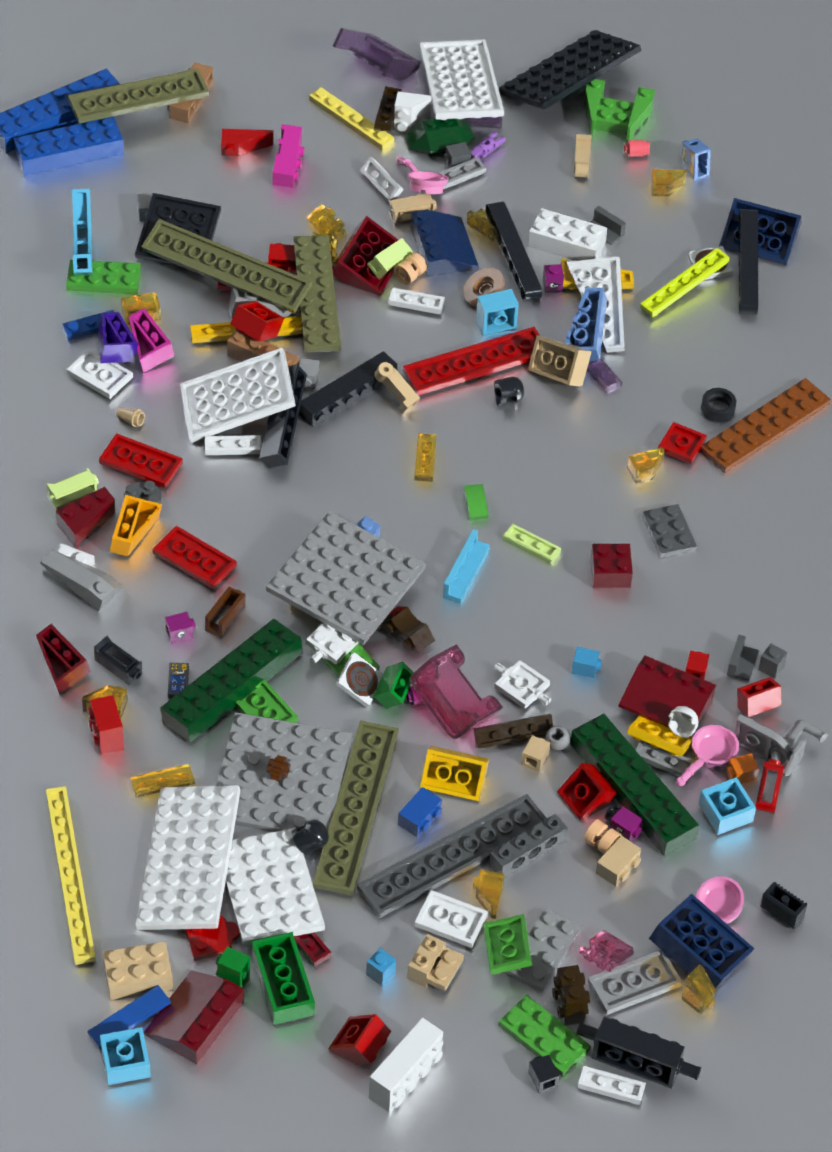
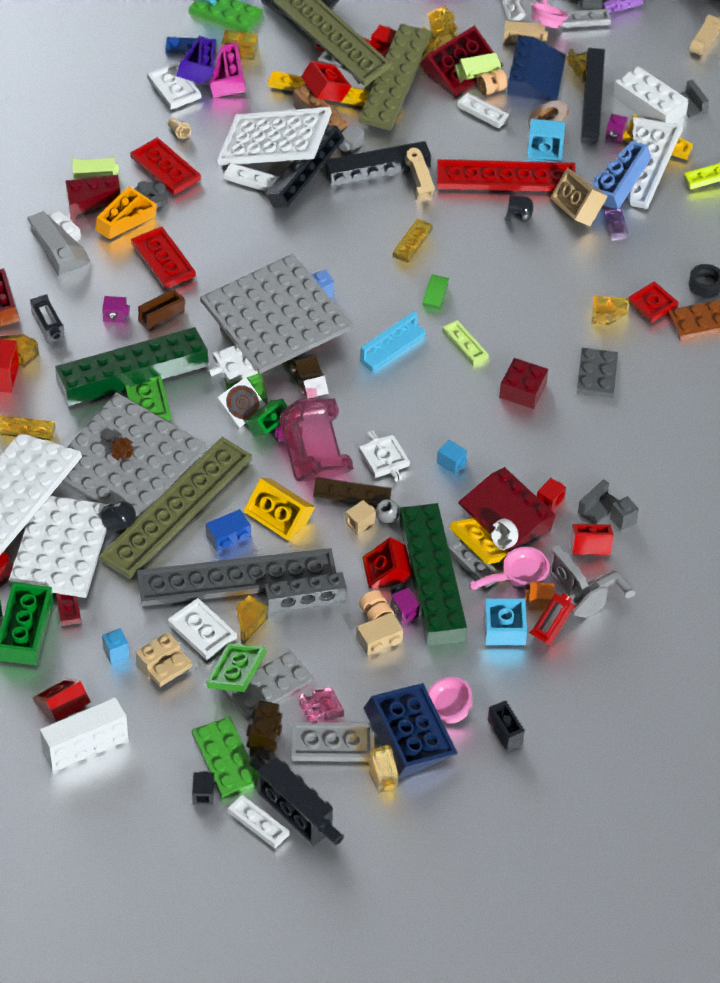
camera: 25 degrees right, 0 degrees up
tile [168,663,189,699] -> none

